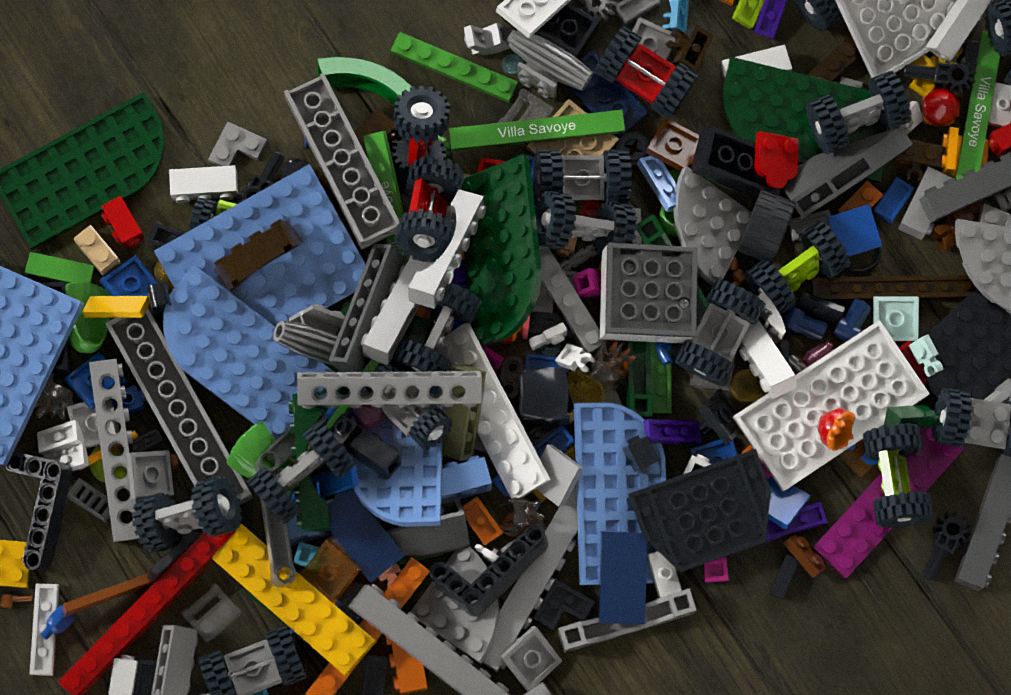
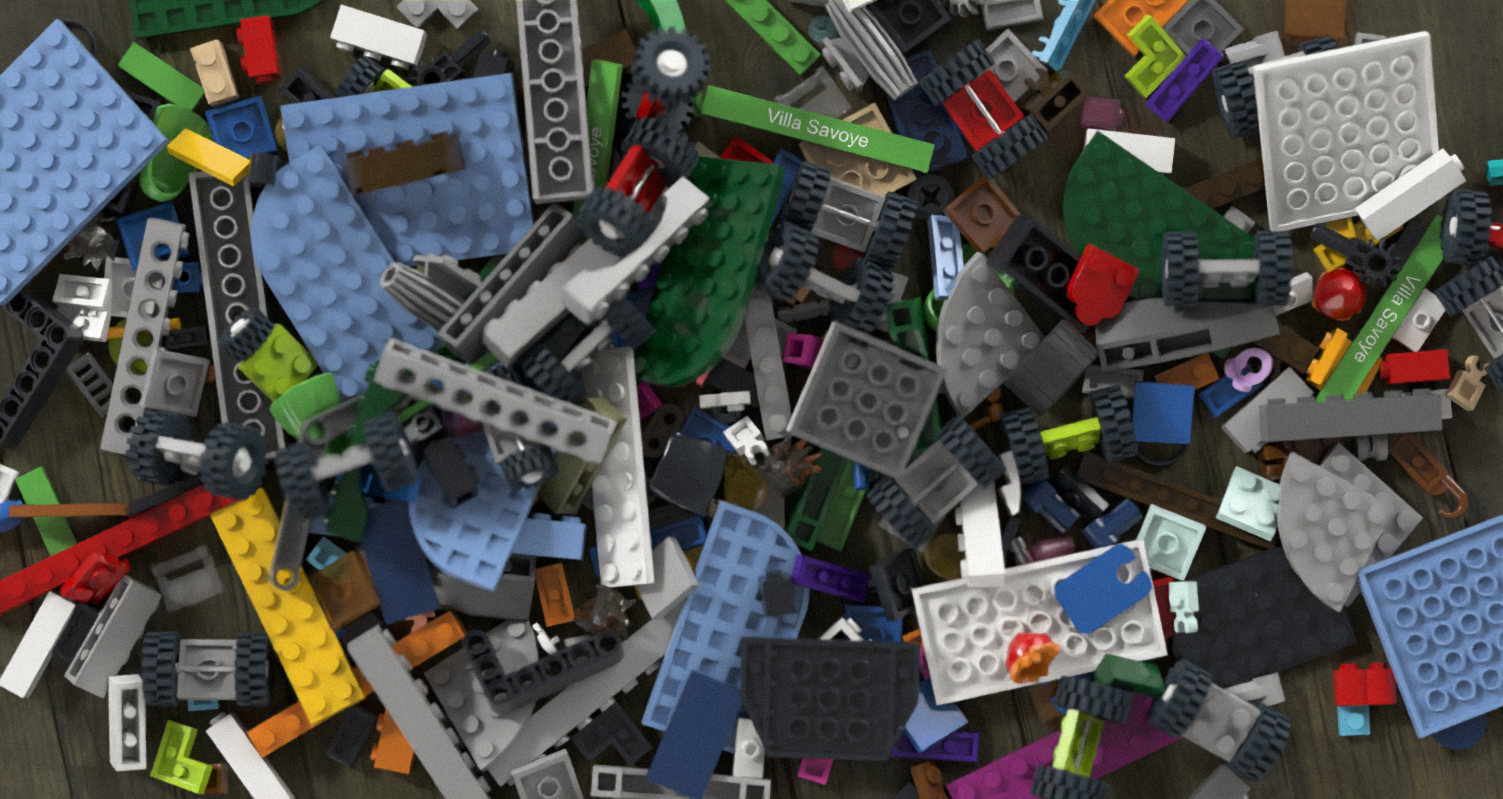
camera: 30 degrees right, 10 degrees up
none -> bright green tile [15,466,79,556]
none -> red plate [60,552,131,605]
none -> lime plate [218,307,324,402]
none -> blue piece [1054,544,1152,634]
none -> clear pink brick [1079,96,1124,132]
none -> light aqua plate [1216,466,1281,541]
none -> lavender piece [1224,348,1273,392]

